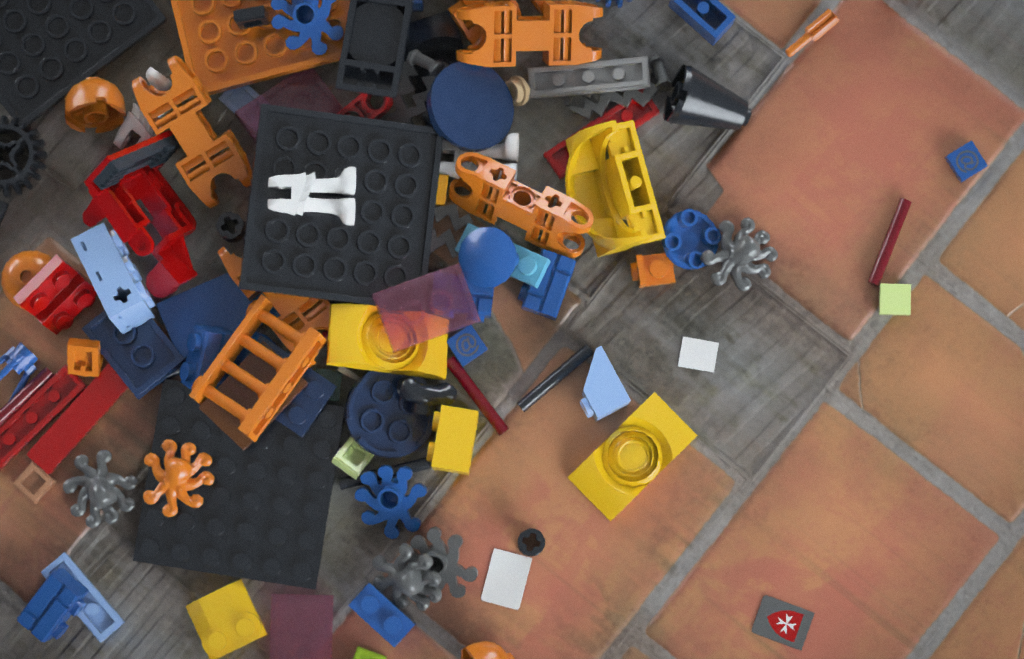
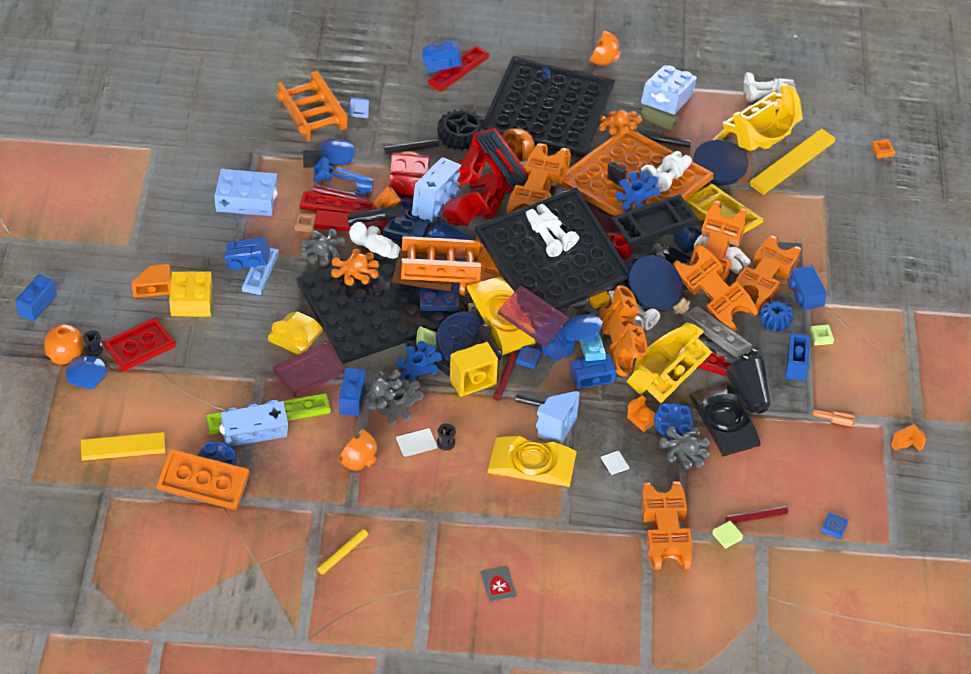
camera: 55 degrees right, 35 degrees down
none -> black axle [347,205,404,226]
none -> white piece [349,222,400,259]
none -> orange piece [641,481,693,570]
none -> black slope [689,383,761,457]

